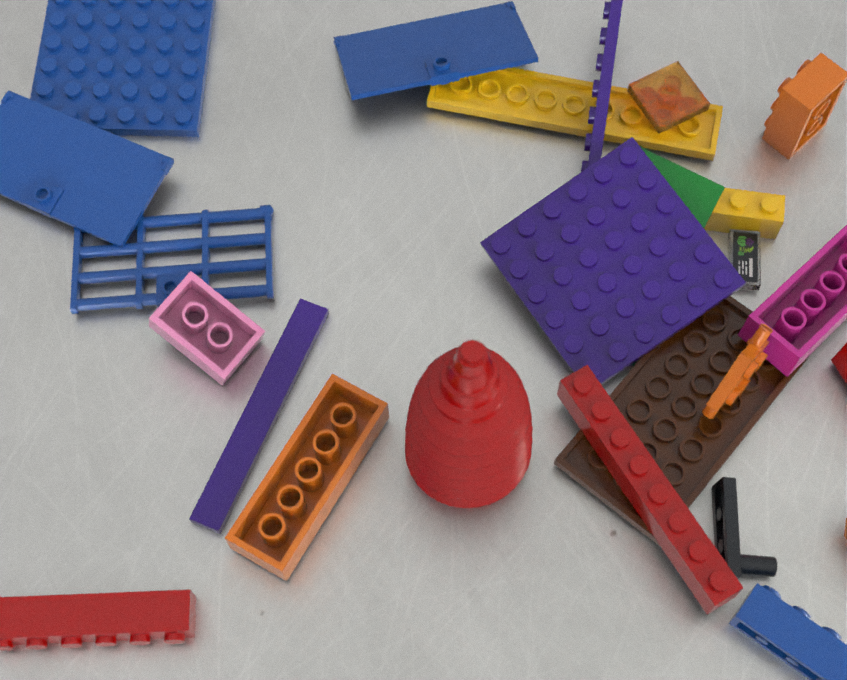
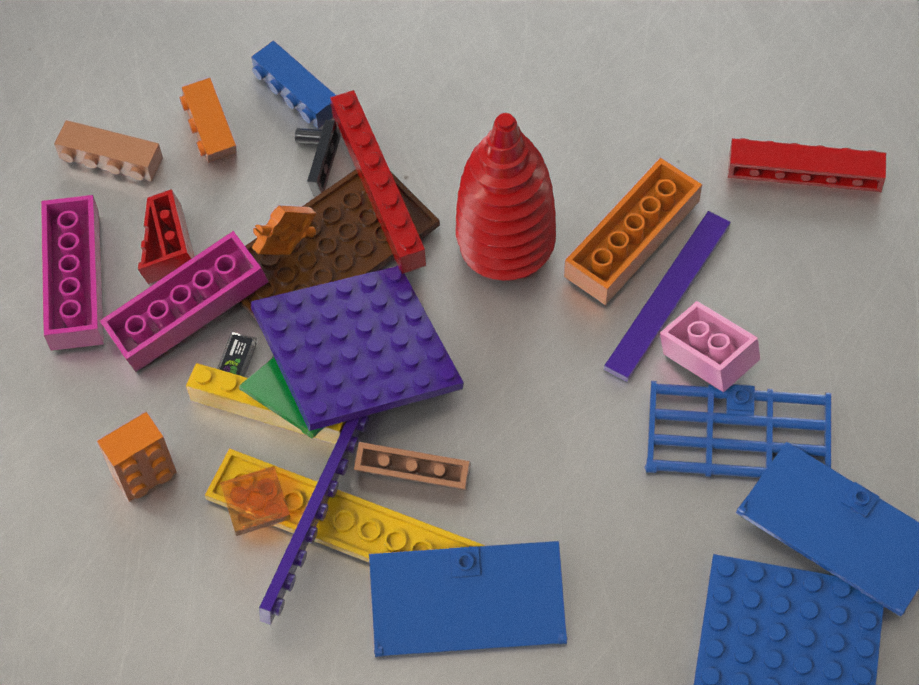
camera: 170 degrees left, 5 degrees down
none -> nougat brick [354,442,471,491]

